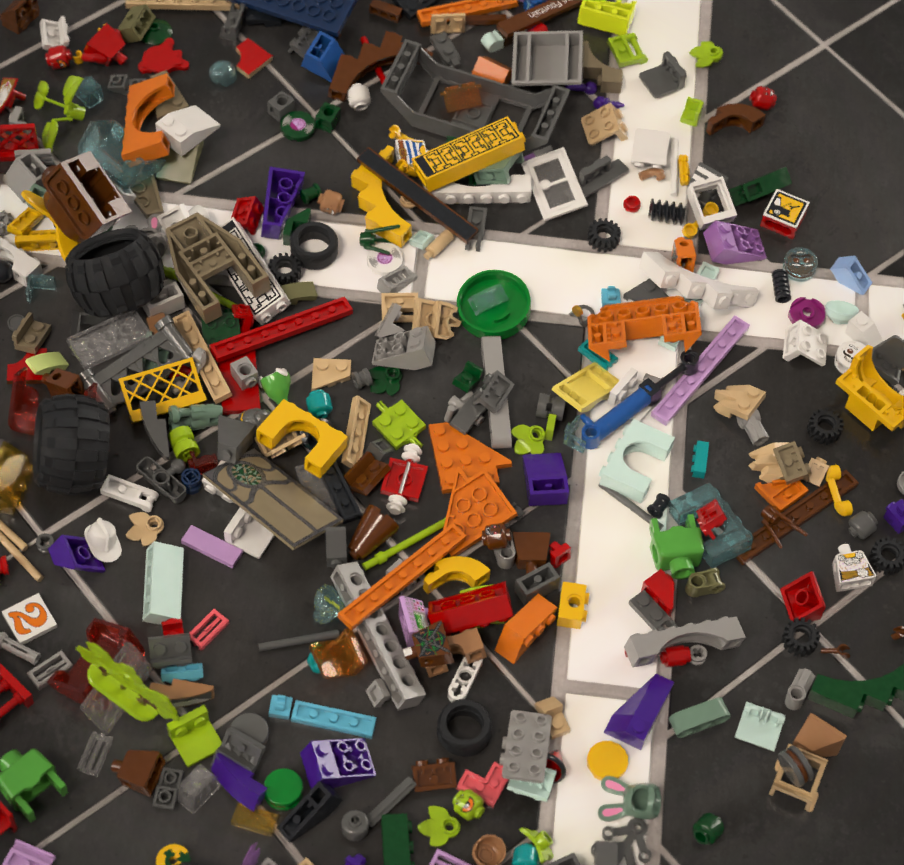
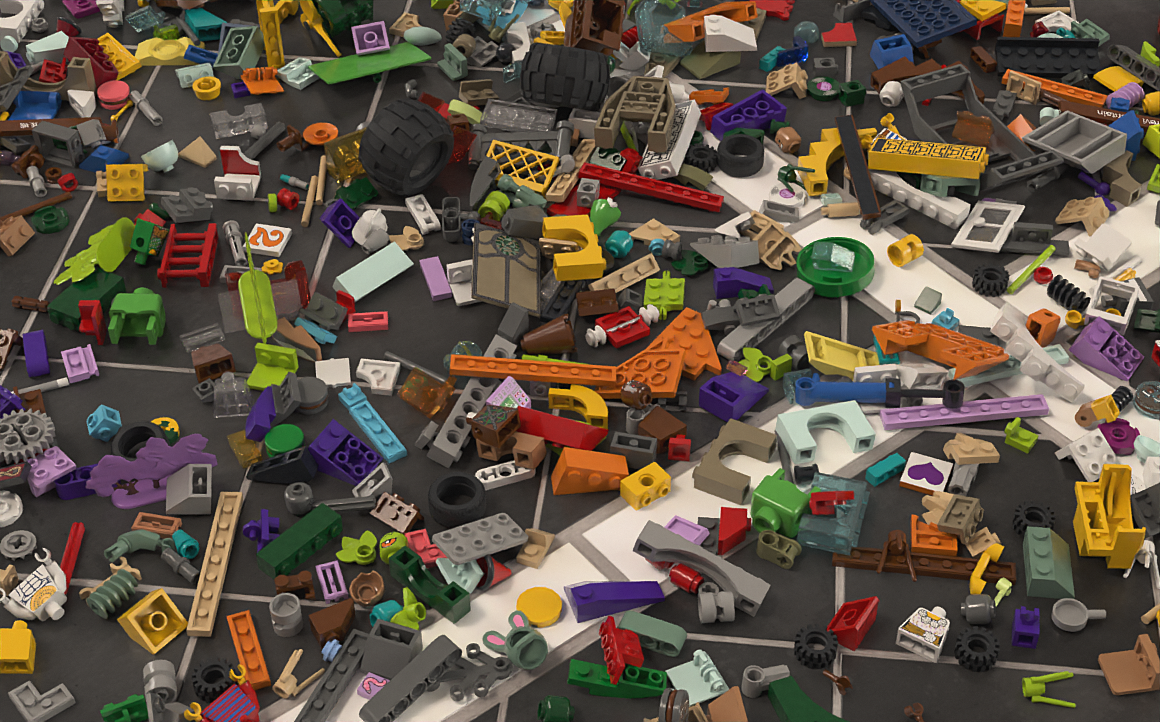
camera: 50 degrees right, 15 degrees down
none -> yellow plant [262,259,283,275]
none -> white piece [315,358,351,388]
none -> dark green bracket [334,177,379,210]
none -> light grey slope [352,463,393,498]
none -> white tile [356,359,401,396]
none -> light grey cone [361,228,390,254]
none -> dark green arch [389,545,471,624]
none -> green slope [567,659,667,698]
none -> red bracket [599,616,644,685]
none -> medium azure plate [649,239,665,256]
none -> lavender tile [664,515,710,545]
none -> orange wing [689,88,729,105]
none -> dark tan arch [692,418,777,505]
none -> light grey wheel [698,591,735,624]
none -> dark purple slope [713,267,774,299]
none -> piece [726,360,748,376]
none -> teal piece [759,46,786,72]
none -> tan bracket [766,62,808,99]
none -> clear blue bracket [776,36,809,67]
none -> yellow wheel [887,234,924,267]
none -> white tile [896,363,948,389]
none -> tile [899,452,953,496]
none -> slope [914,286,942,314]
none -> yellowish green hand [994,577,1012,607]
none -> lime bracket [1004,417,1039,454]
none -> lime bar [1007,245,1056,294]
none -> sand green slope [1023,526,1075,599]
none -> leg [1075,395,1120,427]
none -> blue slope [1109,110,1144,161]

